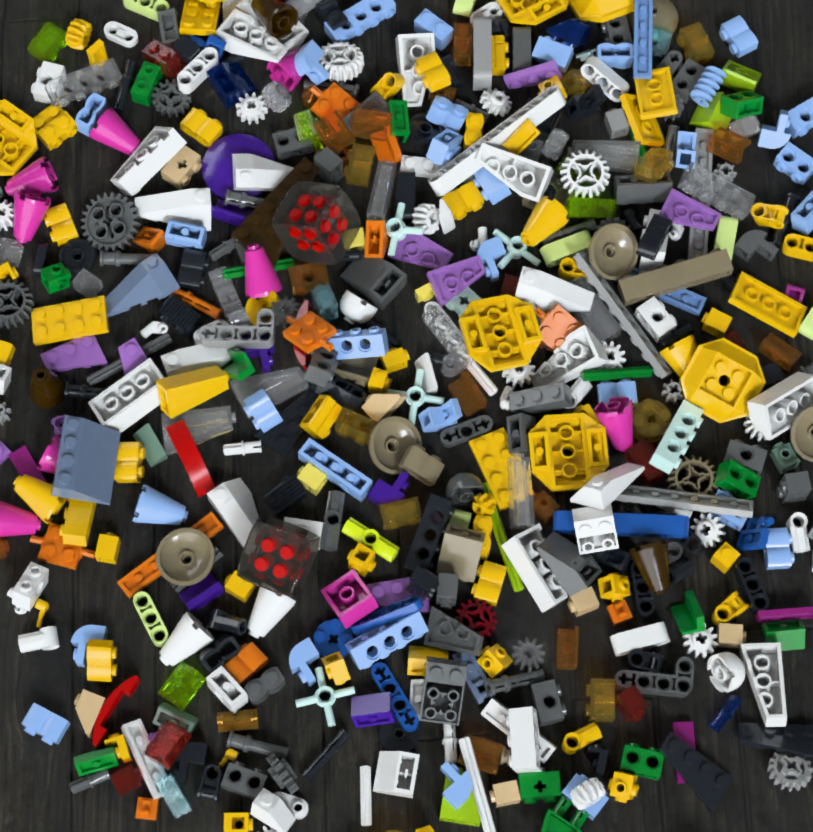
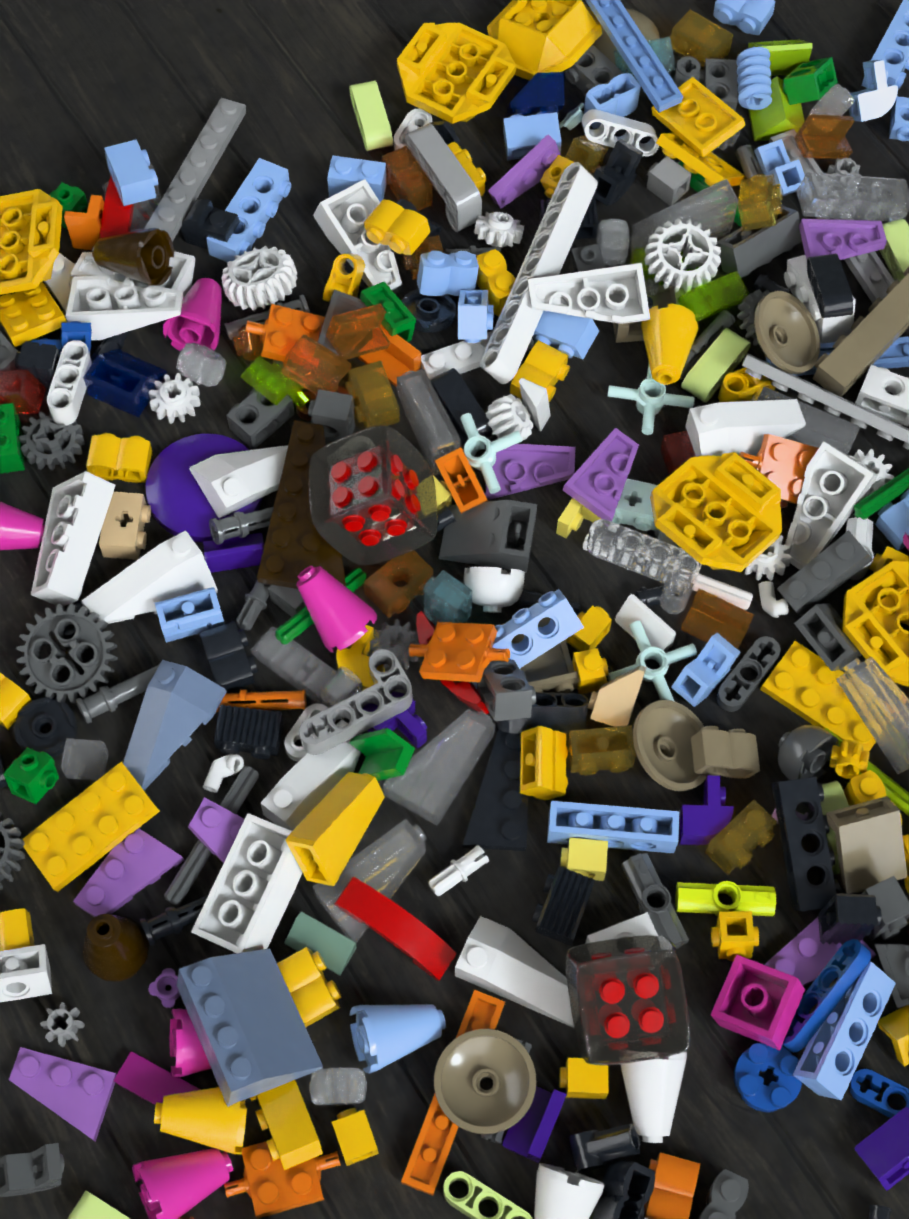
camera: 30 degrees left, 5 degrees down
orange slope [132,226,166,254] -> none
light blue brick [243,388,283,433] -> none
light blue brick [289,637,320,687] -> none
light blue brick [294,39,330,86] -> none
light aqua bar [295,667,355,727] -> none
yellow brick [321,651,350,686] -> none
white arm [470,227,488,252] -> none
light blue brick [477,236,506,282] -> none
yellow tile [502,119,540,155] -> none
dark grey beam [512,27,531,73] -> none
none -> clear gear [309,1067,367,1106]

